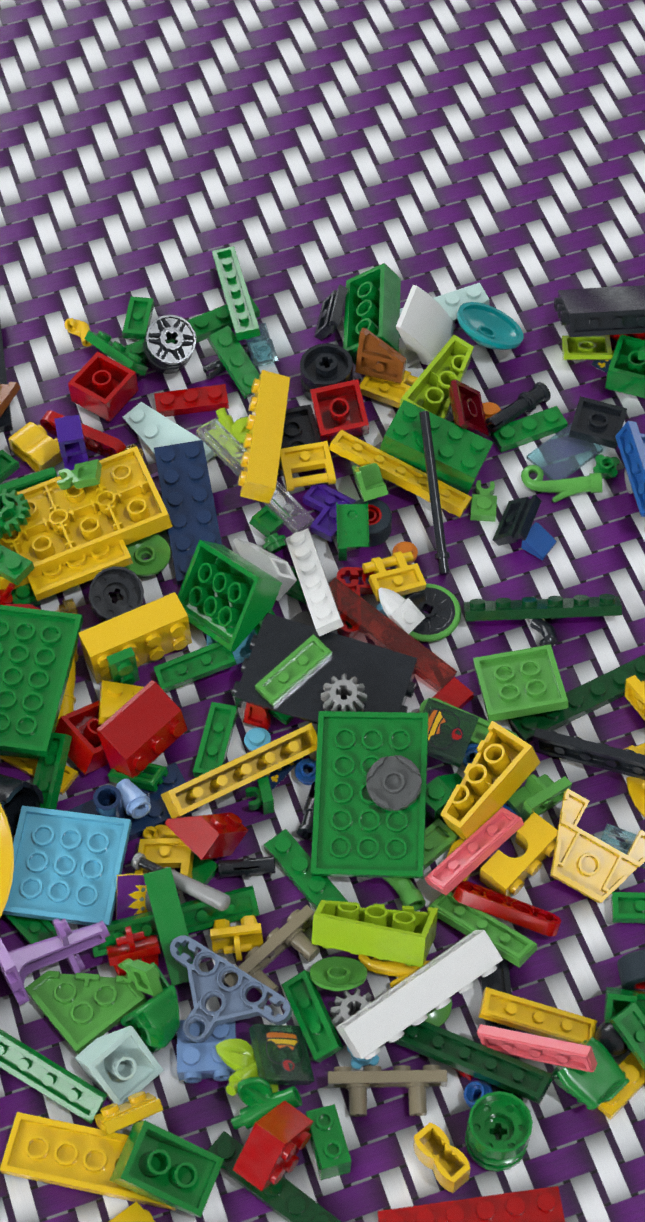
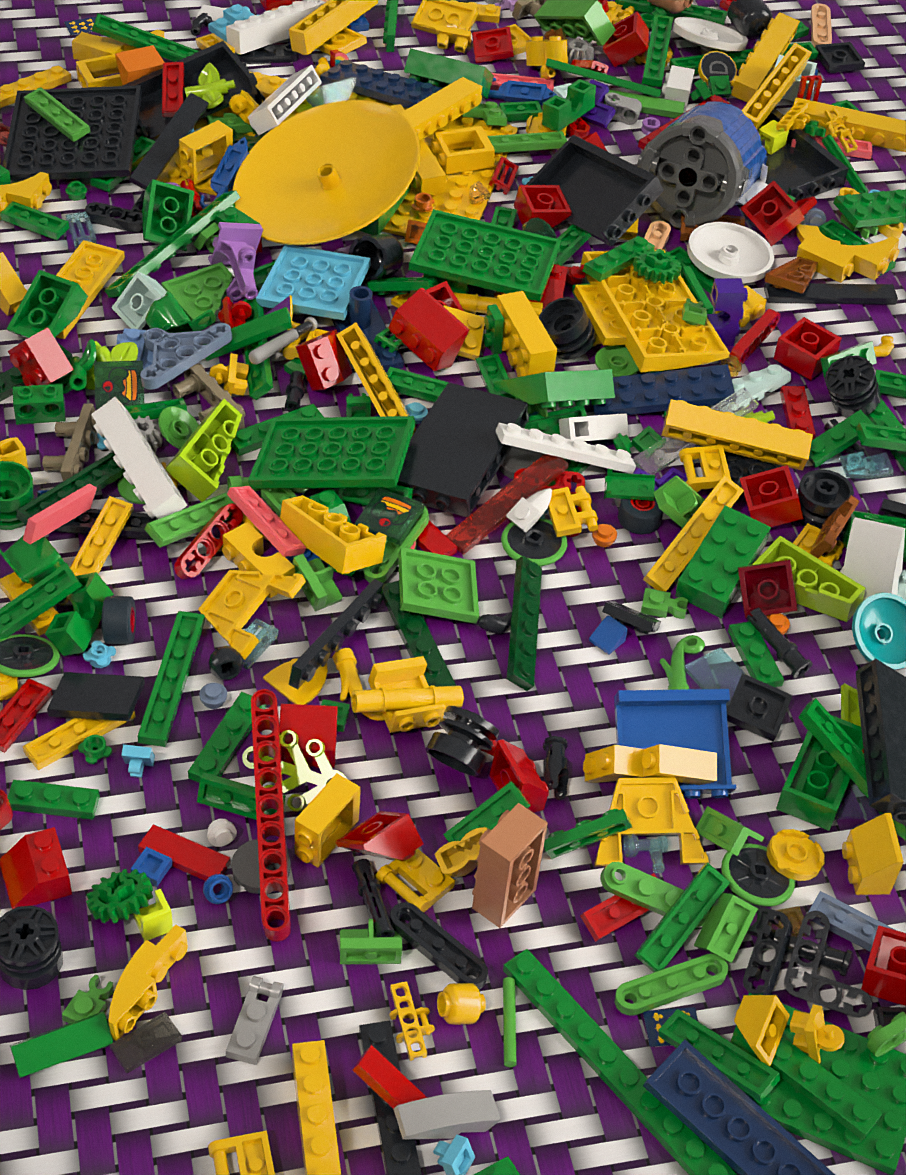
camera: 90 degrees right, 10 degrees down
yellow plate [94,1091,163,1135] -> none
light blue cone [116,779,151,819] -> none
bright green plate [118,958,163,996] -> none
bright green tile [255,634,332,707] -> none
light grey gear [321,673,367,712] -> none
dark grey tile [366,755,422,811] -> none
black bar [419,411,450,575] -> none

